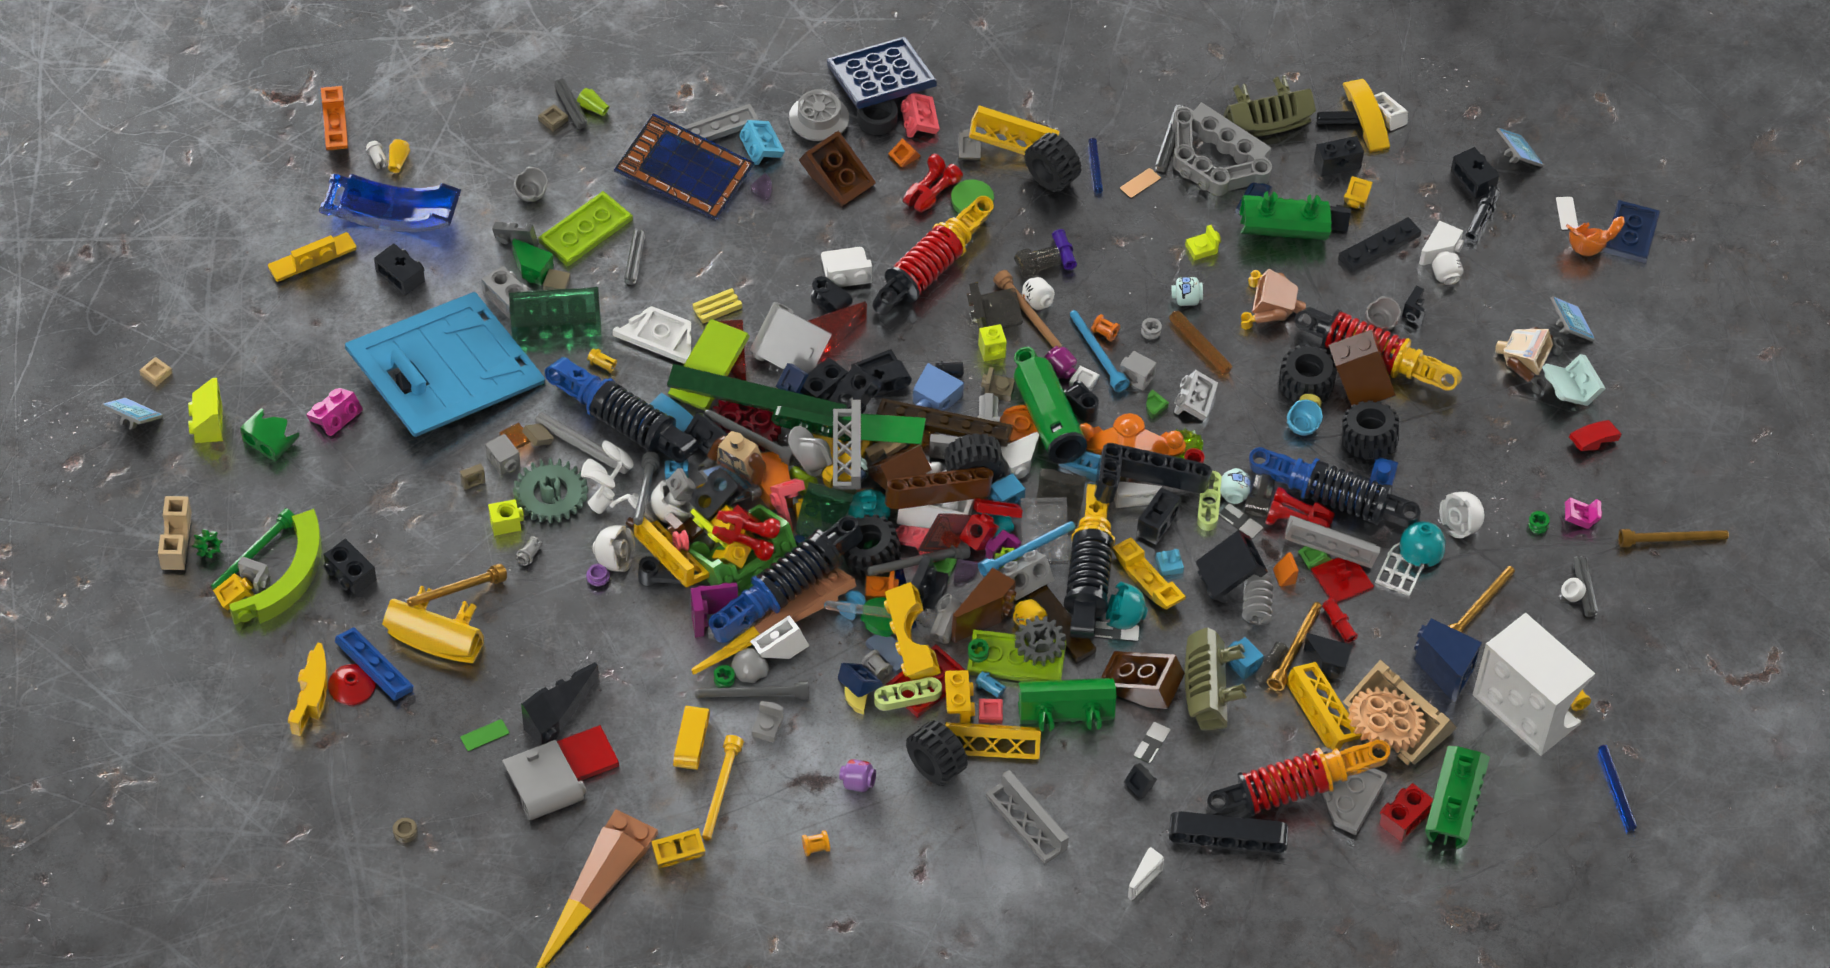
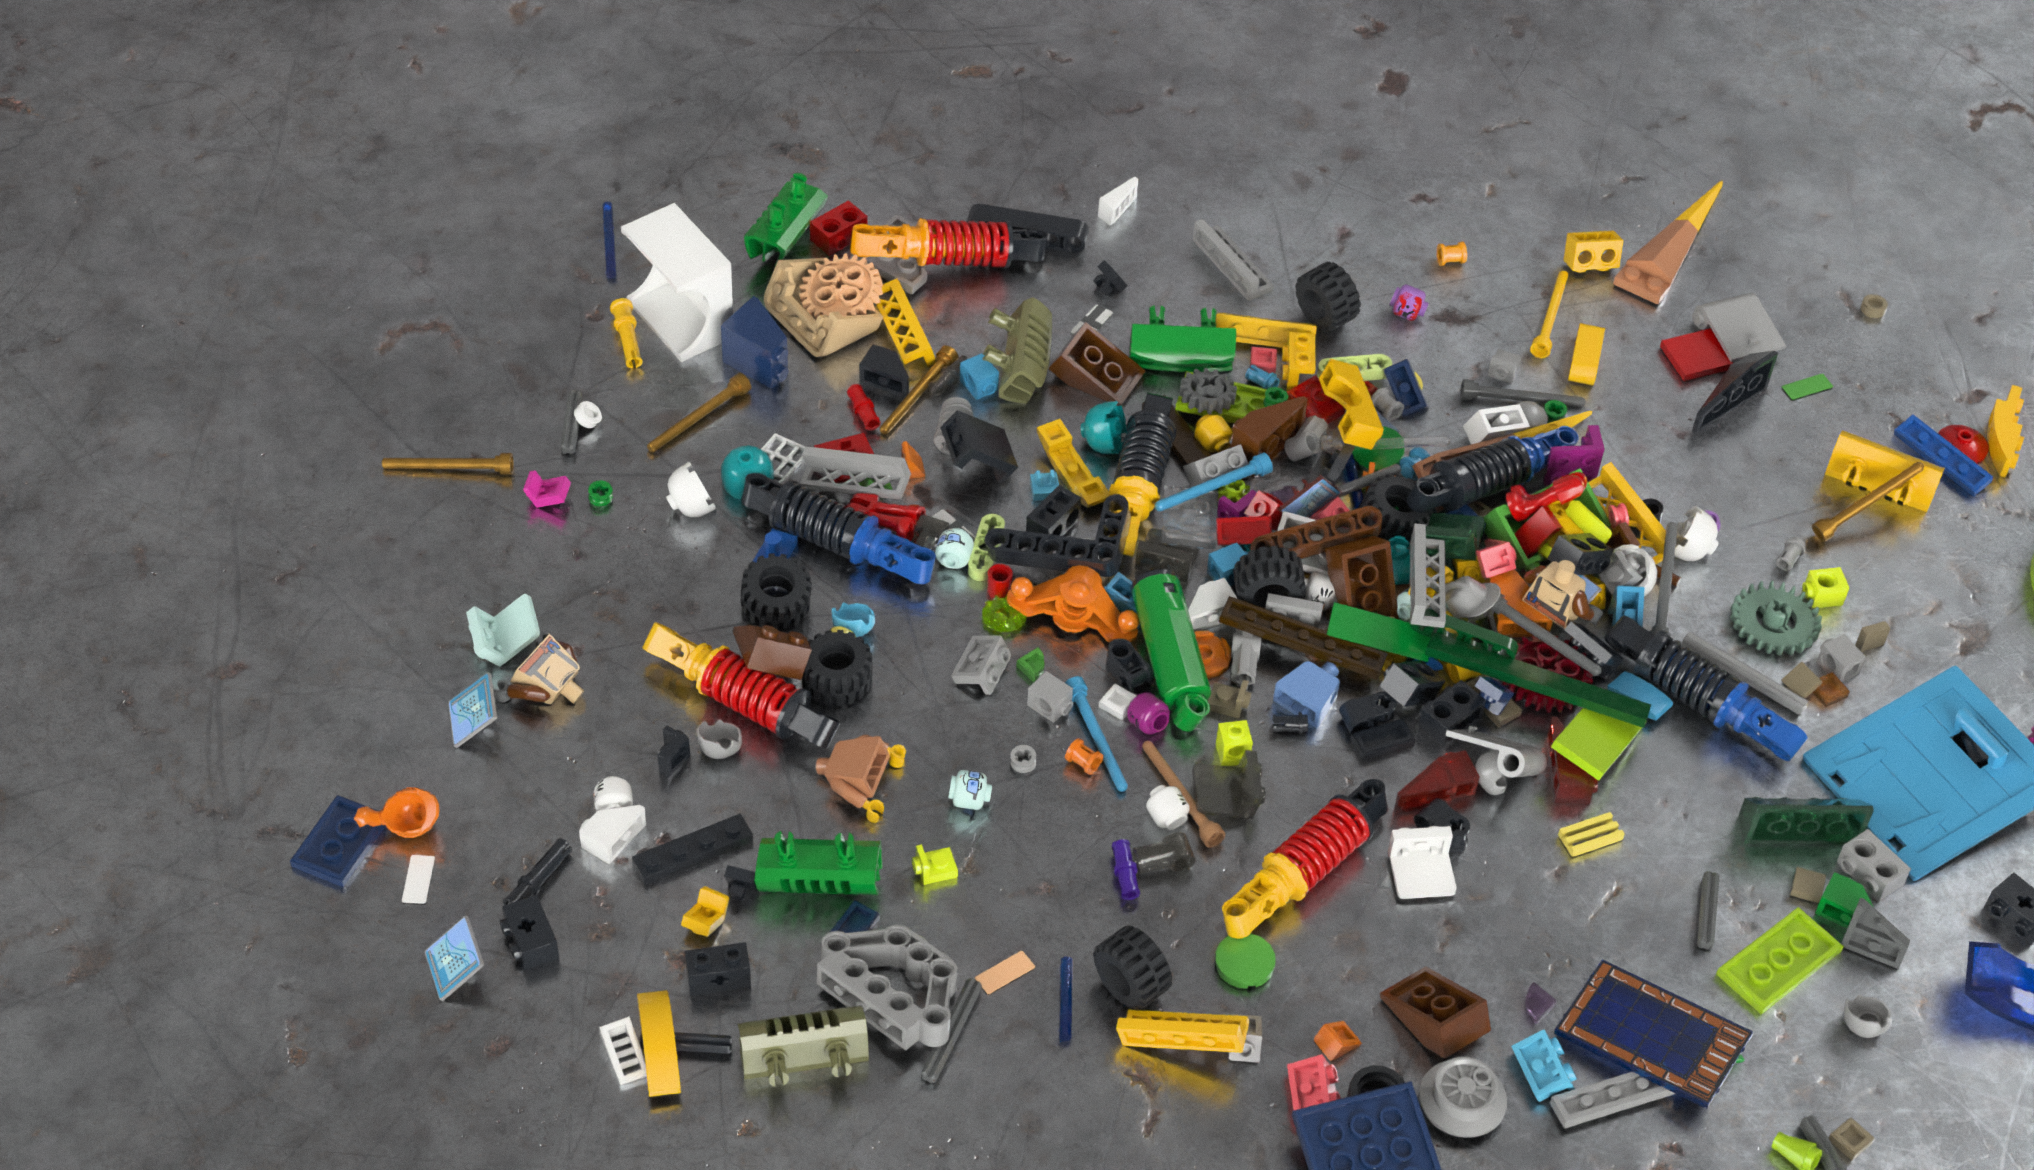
camera: 175 degrees left, 5 degrees down
black brick [323,538,377,595] -> none
white plant [581,440,659,522] -> none
yellow pin [587,348,617,373] -> none
white wing [613,306,691,364] -> none
red piece [903,154,963,213] -> none
clear orange axle [1169,311,1233,375] -> none
red slope [1569,420,1622,451] -> none

